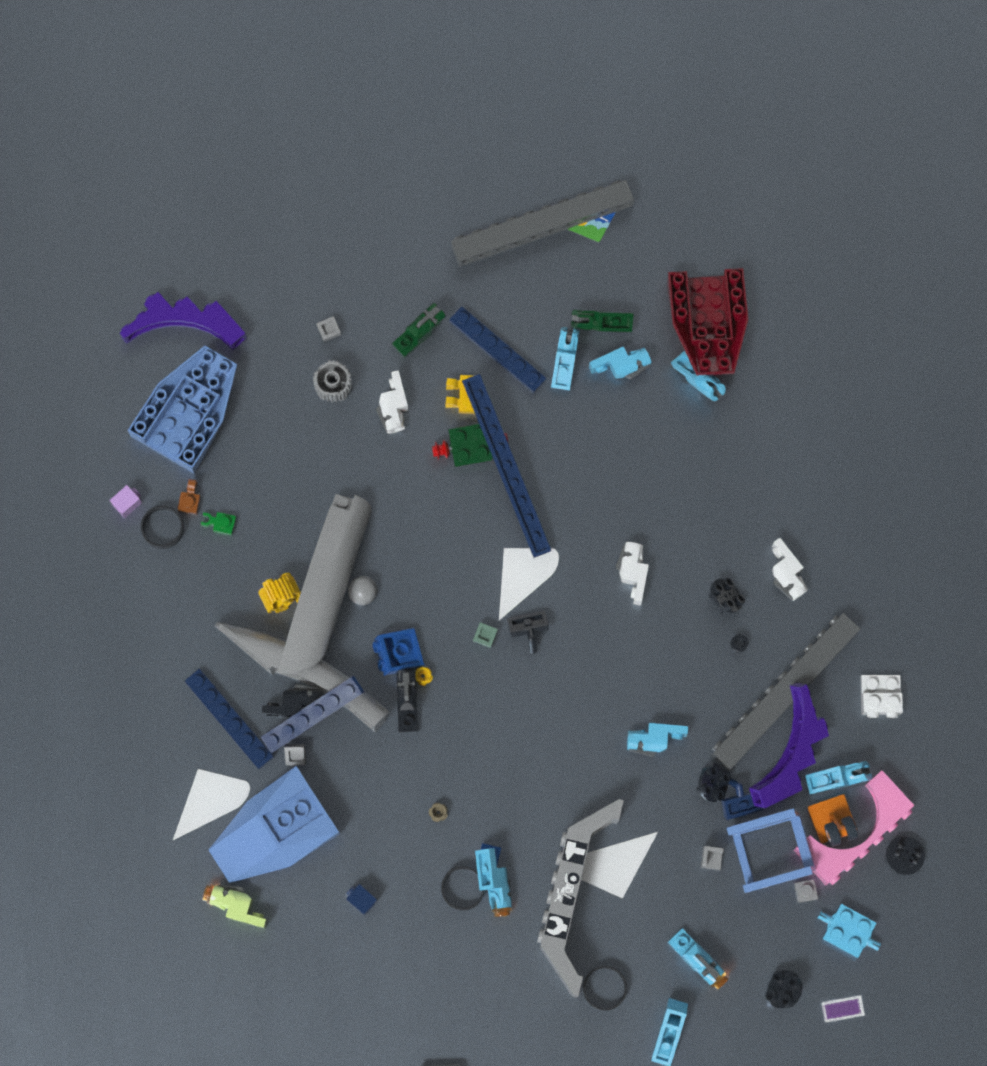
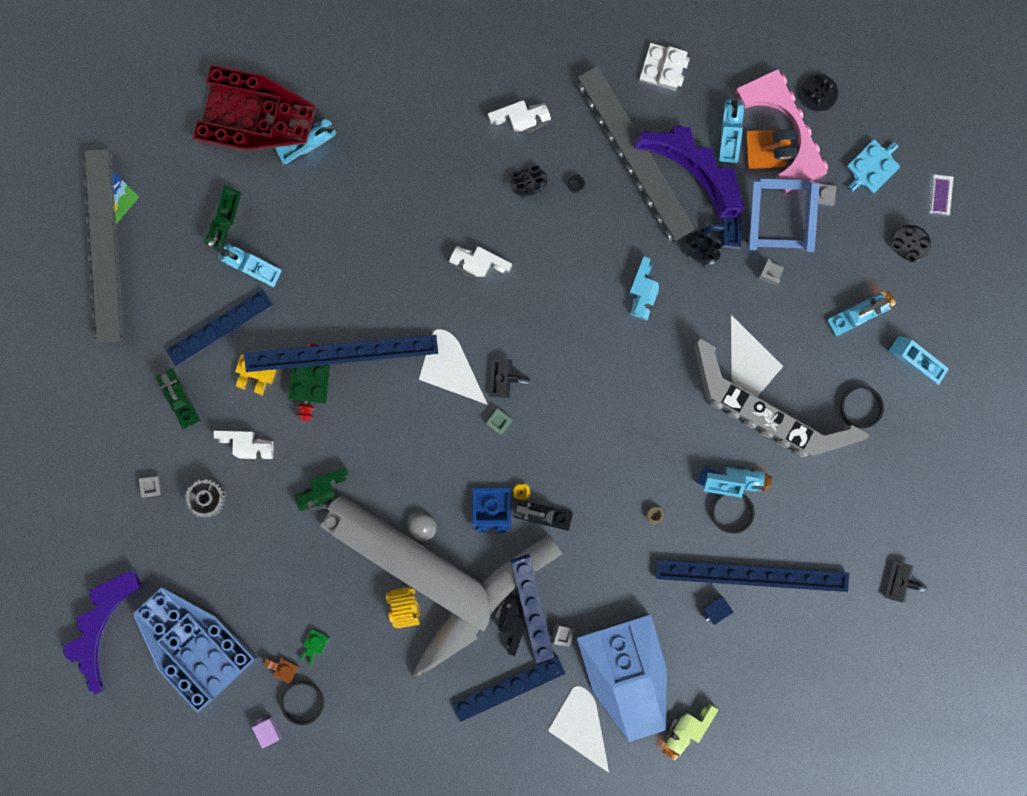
camera: 75 degrees left, 10 degrees up
medium azure plate [589,346,652,379] -> none
none -> dark green plate [294,468,350,513]
none -> dark blue plate [655,560,849,592]

